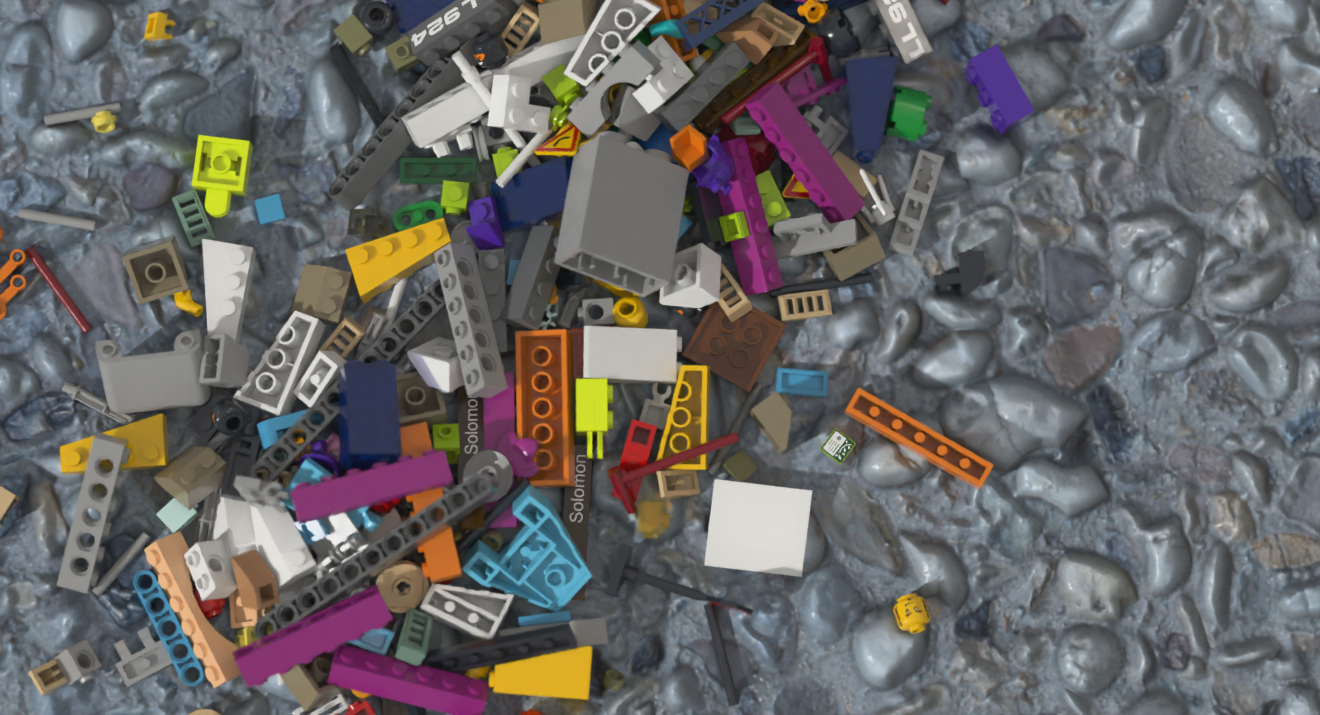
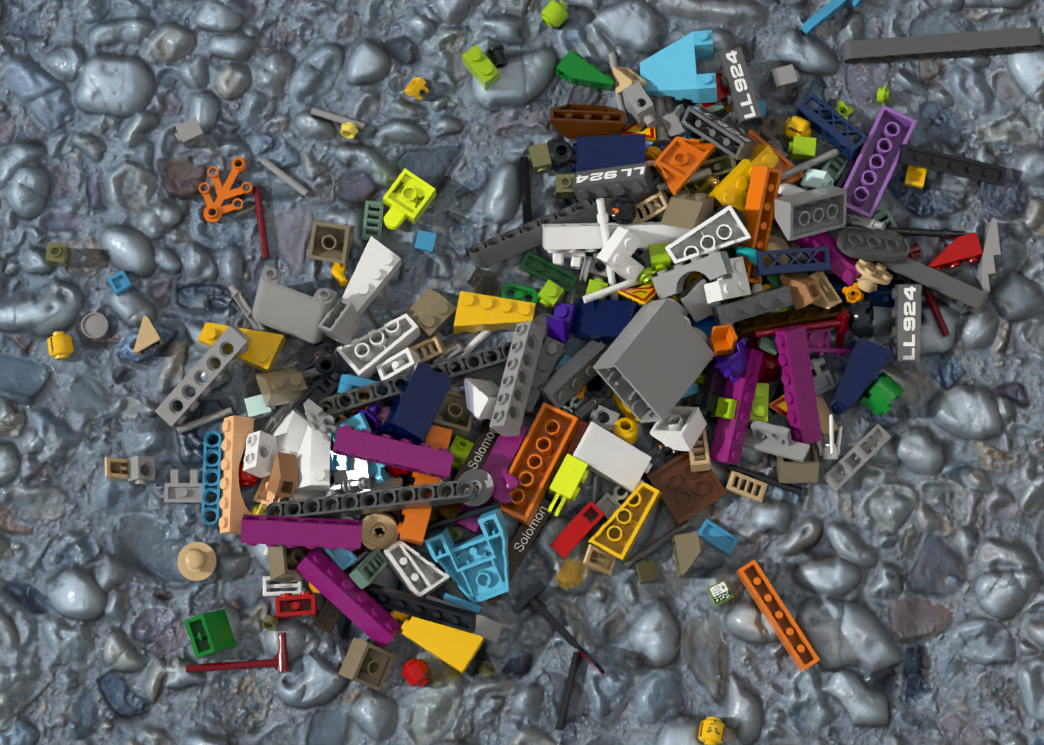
camera: 30 degrees right, 5 degrees down
dark red bar [607,432,740,514] -> none
white sticker [704,479,812,577] -> none
black brick [932,251,985,297] -> none
dark purple brick [964,44,1035,135] -> none

